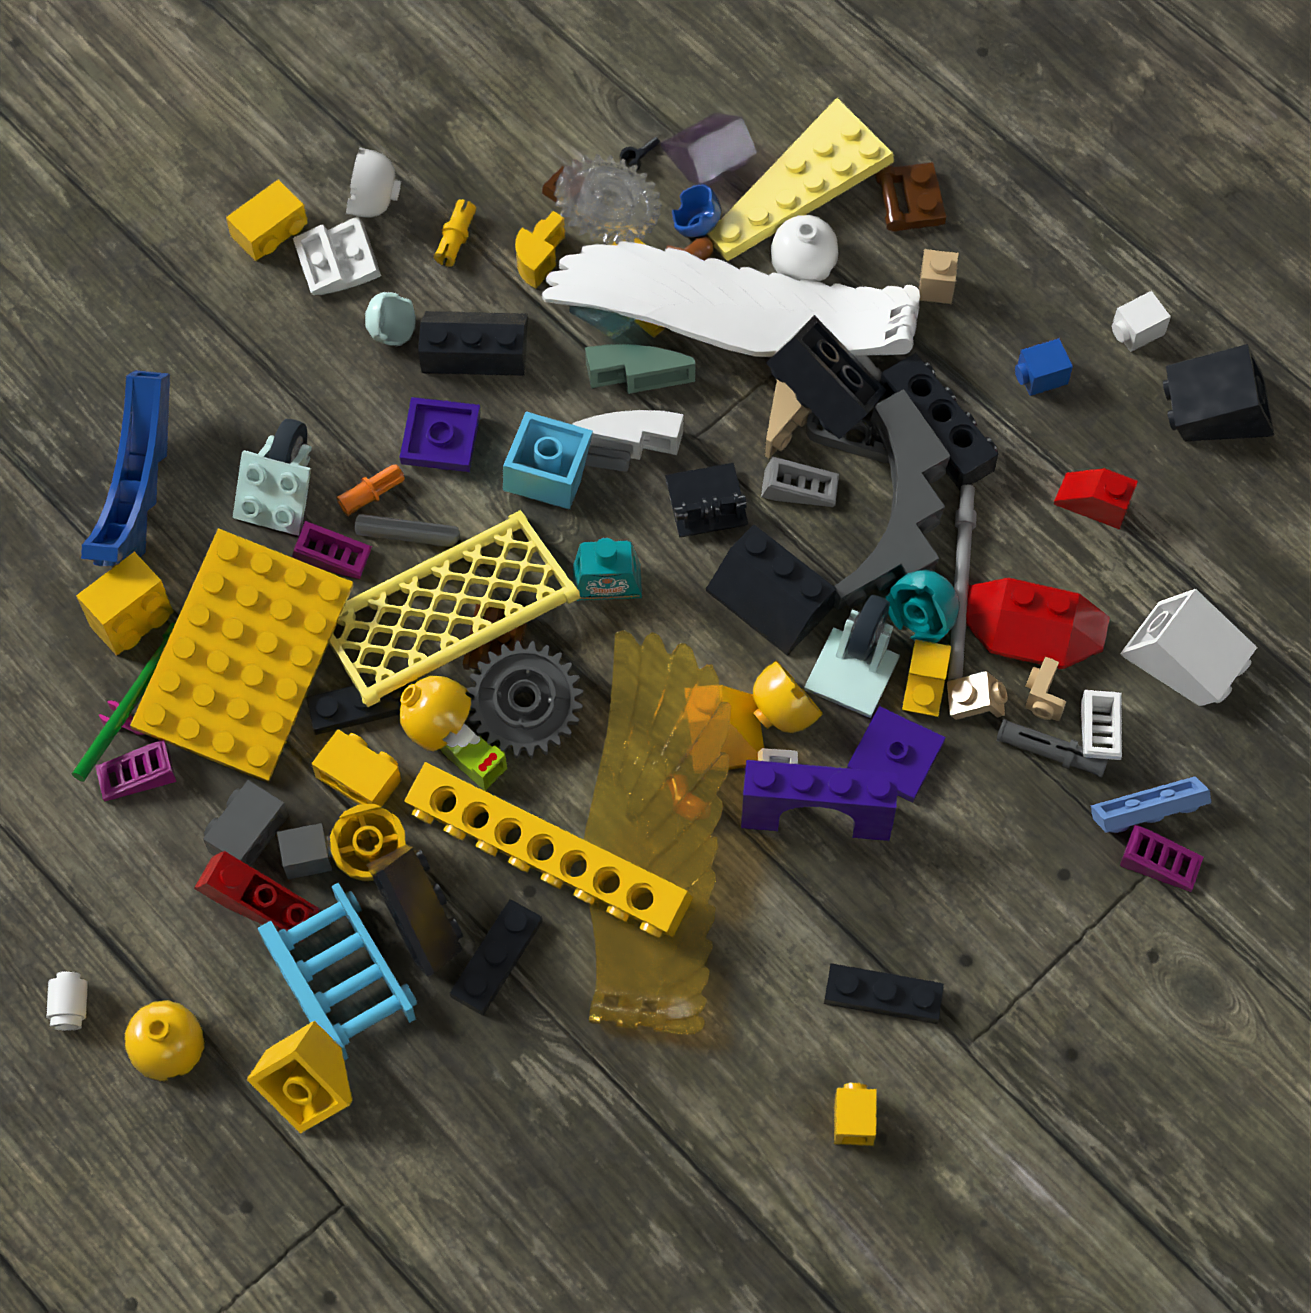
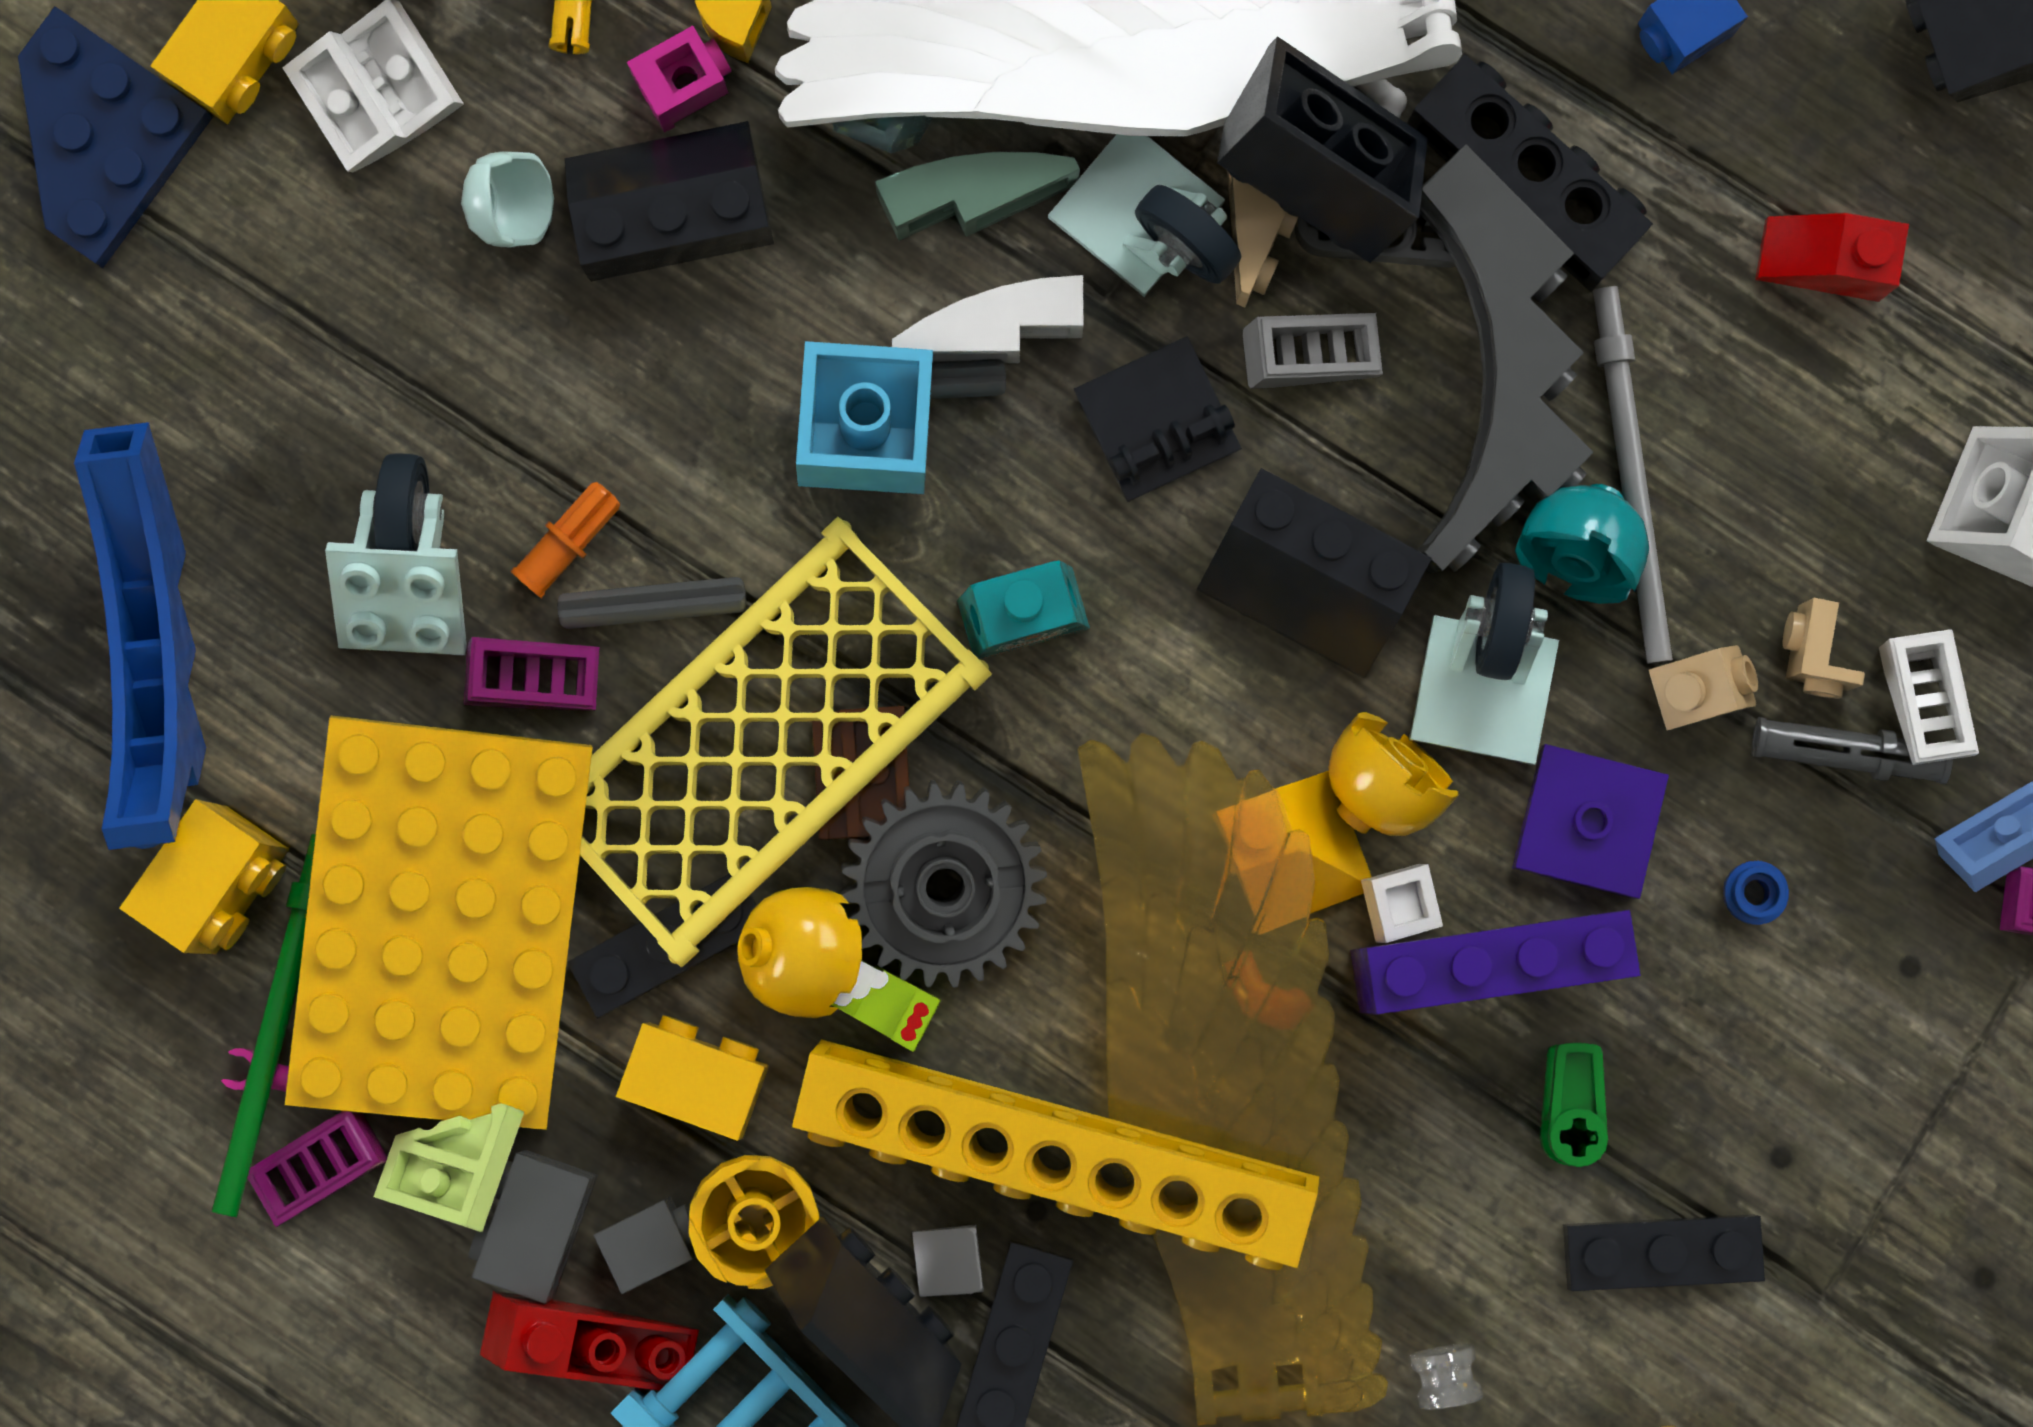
camera: 15 degrees left, 20 degrees up
dark purple plate [399,397,481,472] -> none
yellow brick [902,639,951,717] -> none
red wedge [966,578,1110,669] -> none
none -> dark blue plate [18,6,213,269]
none -> yellowish green wing [373,1103,524,1232]
none -> dark pink brick [627,26,732,133]
none -> light grey slope [912,1224,984,1297]
none -> light aqua plate [1048,134,1241,297]
none -> clear wheel [1410,1344,1483,1410]
none -> green piece [1539,1043,1608,1167]
none -> blue plate [1723,861,1789,925]

